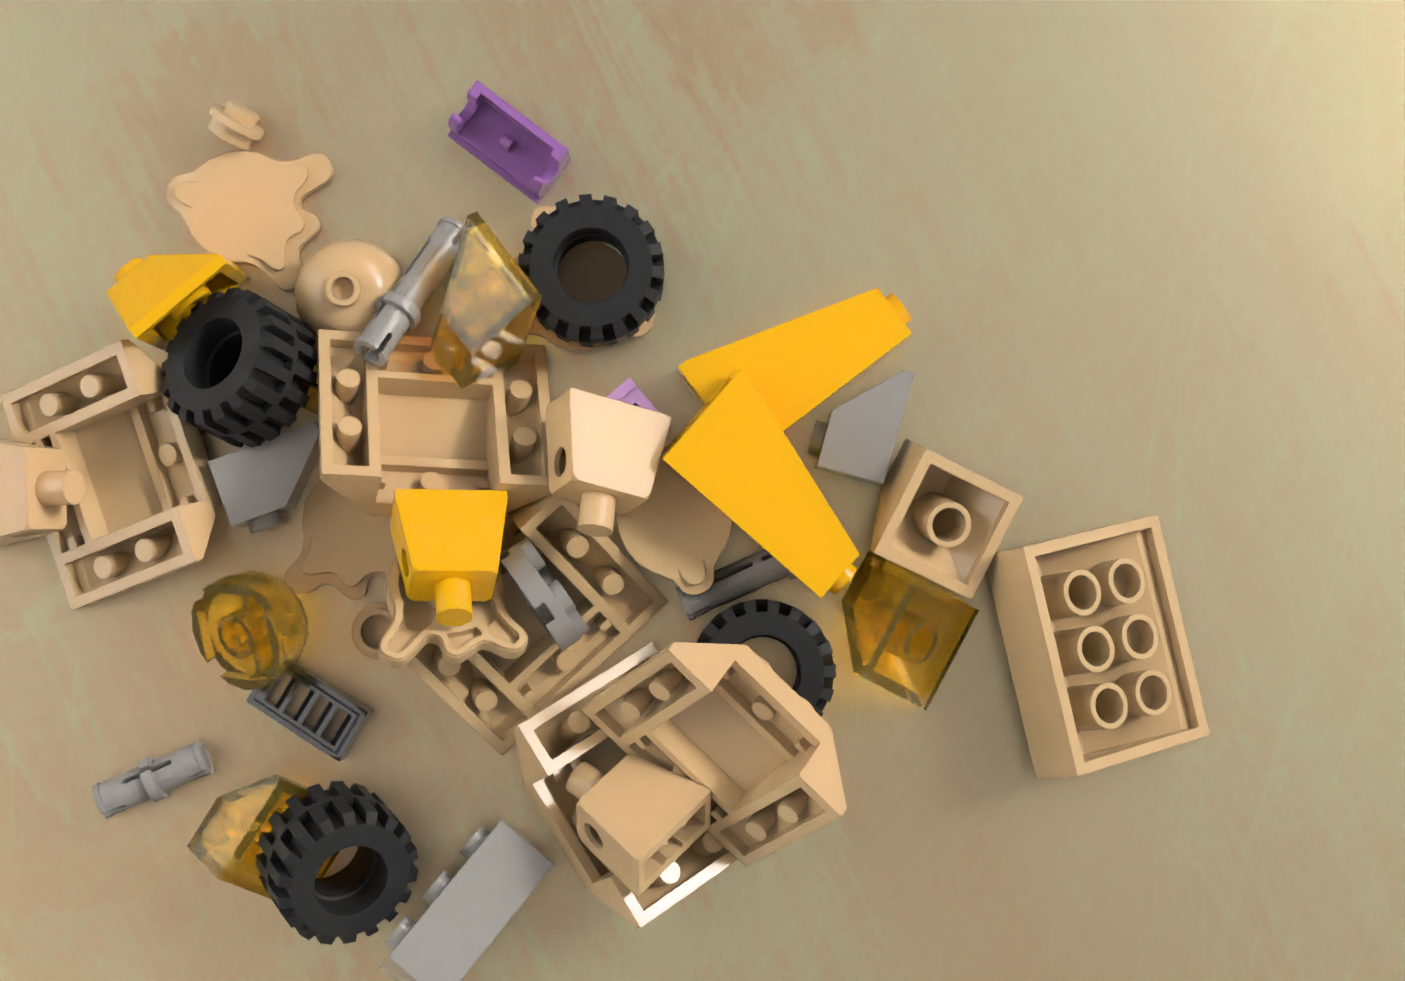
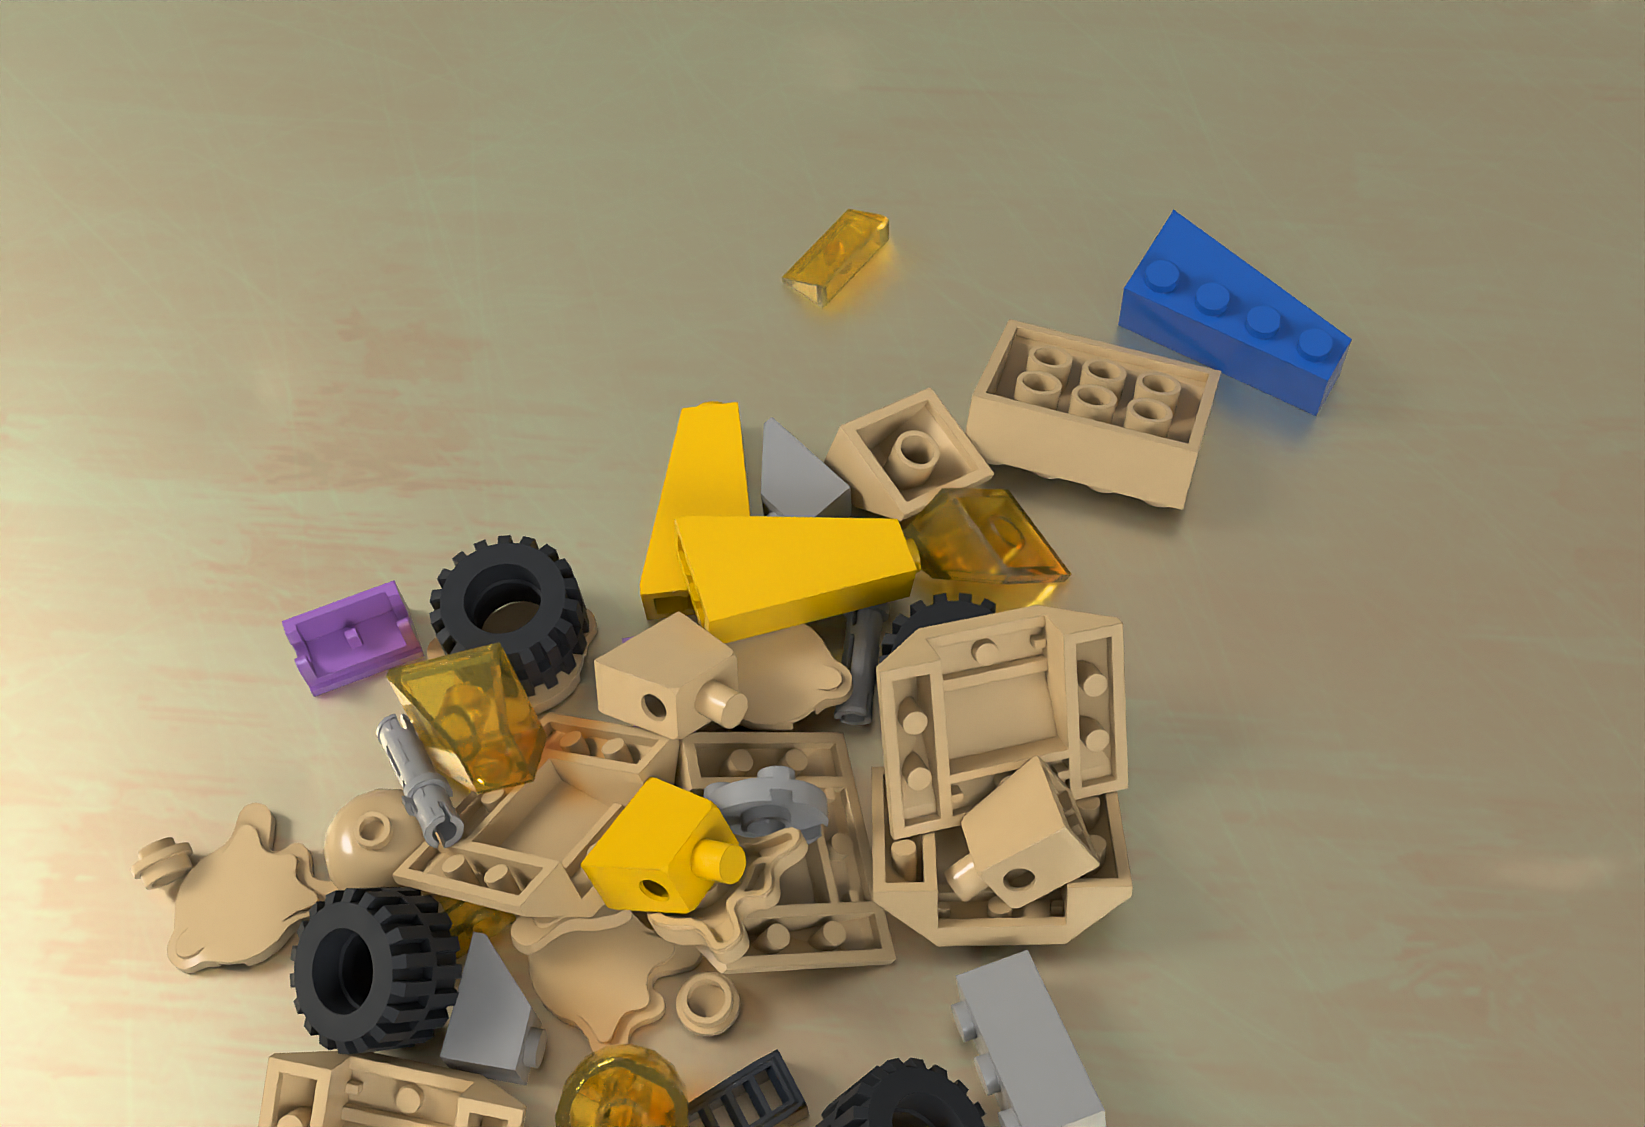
camera: 50 degrees left, 25 degrees down
yellow slope [106,254,249,350] -> none
none -> clear yellow slope [782,209,889,309]
none -> blue wedge [1118,210,1352,416]

